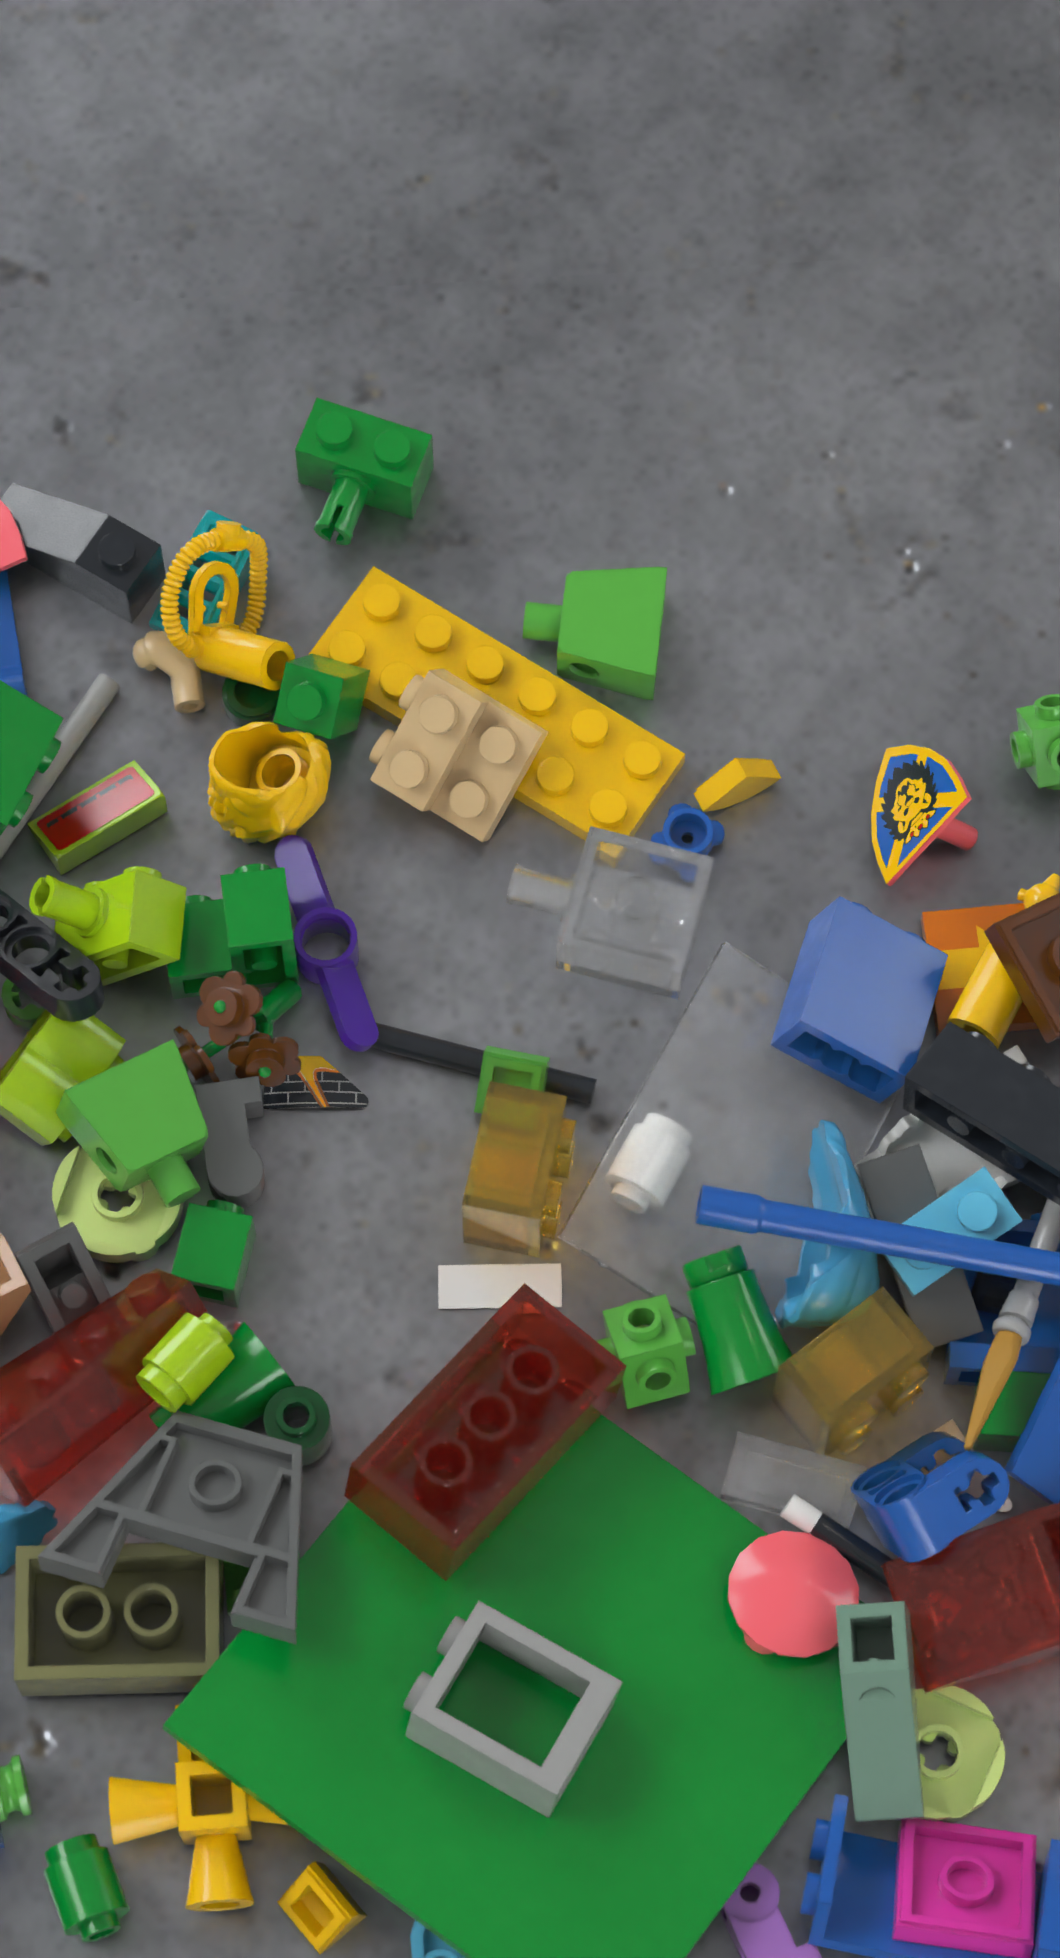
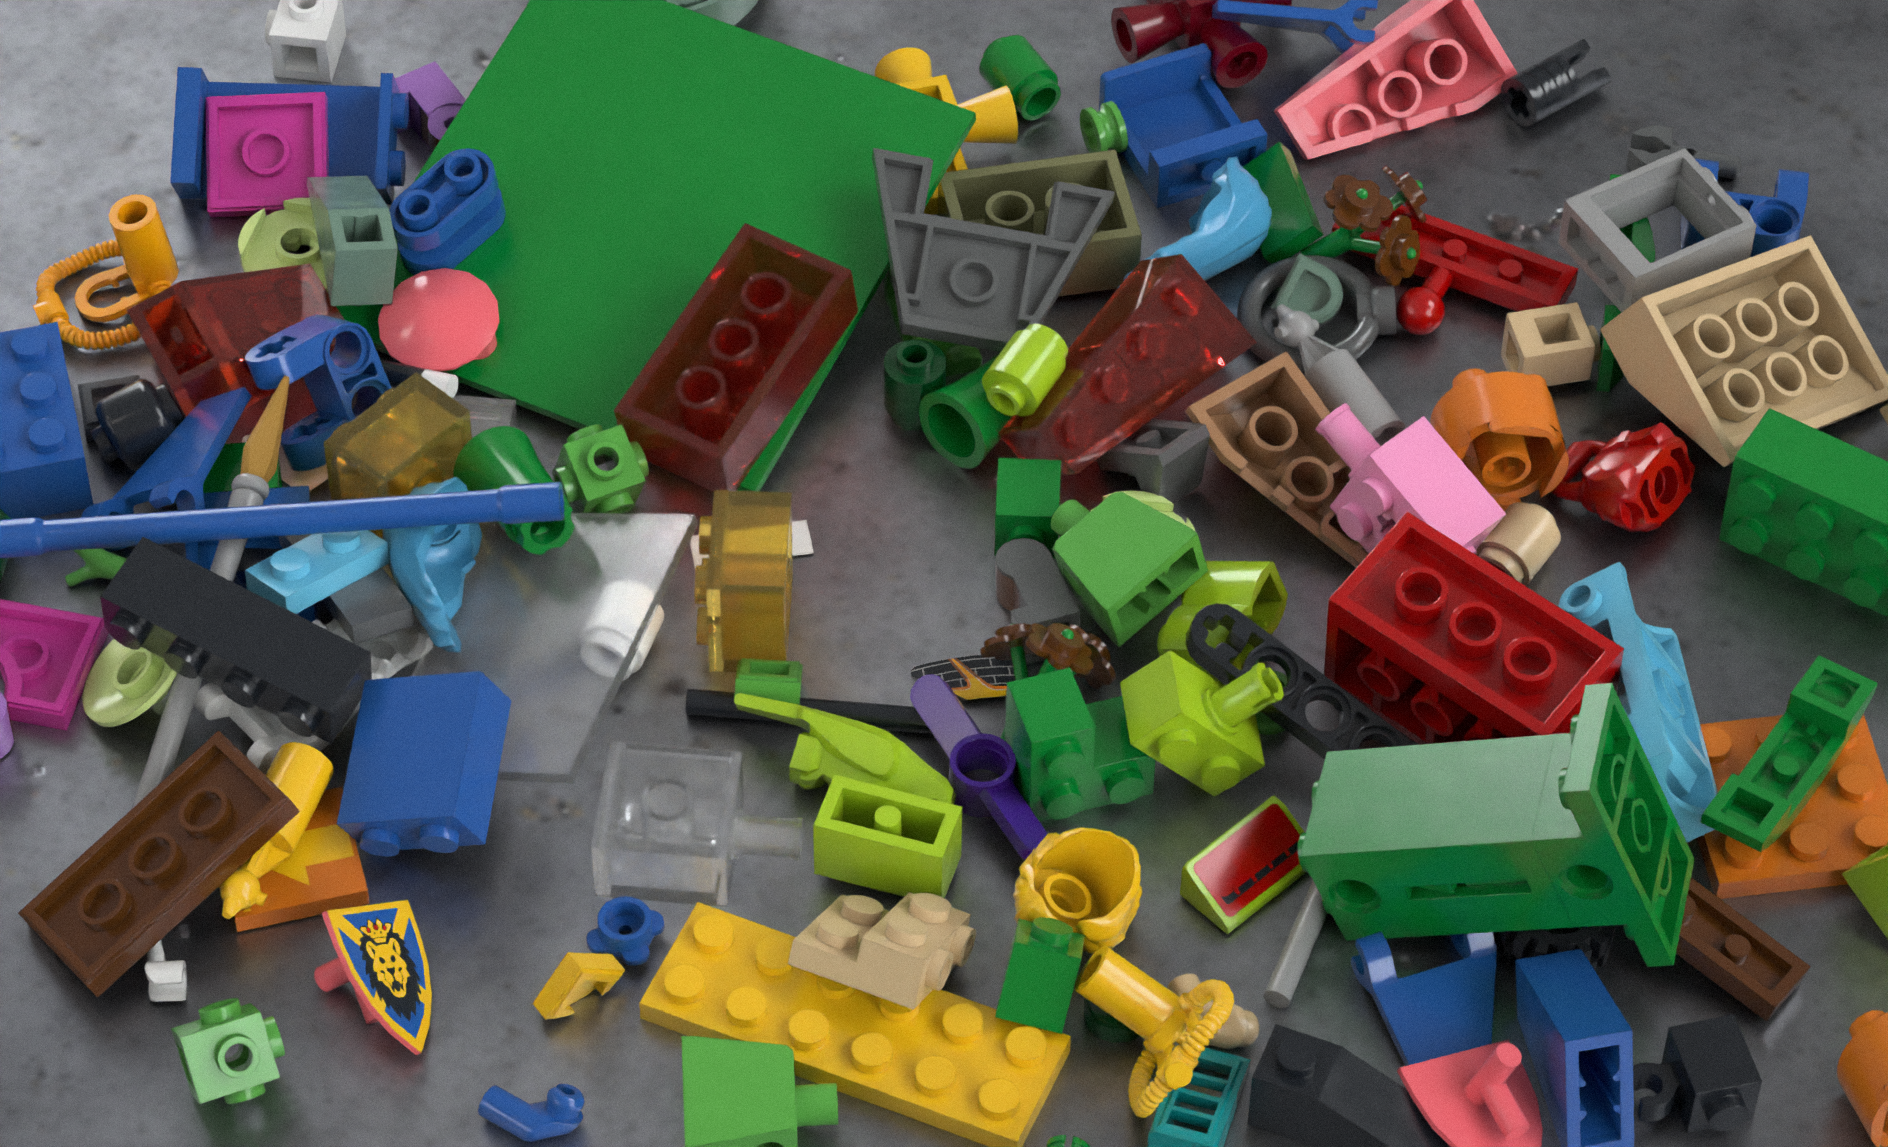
camera: 170 degrees right, 20 degrees down
light grey window [403,1601,622,1818] -> none
none -> blue brick [389,148,506,275]
none -> blue arm [478,1084,585,1142]
none -> lime animal [734,693,956,805]
none -> lime brick [813,774,962,898]

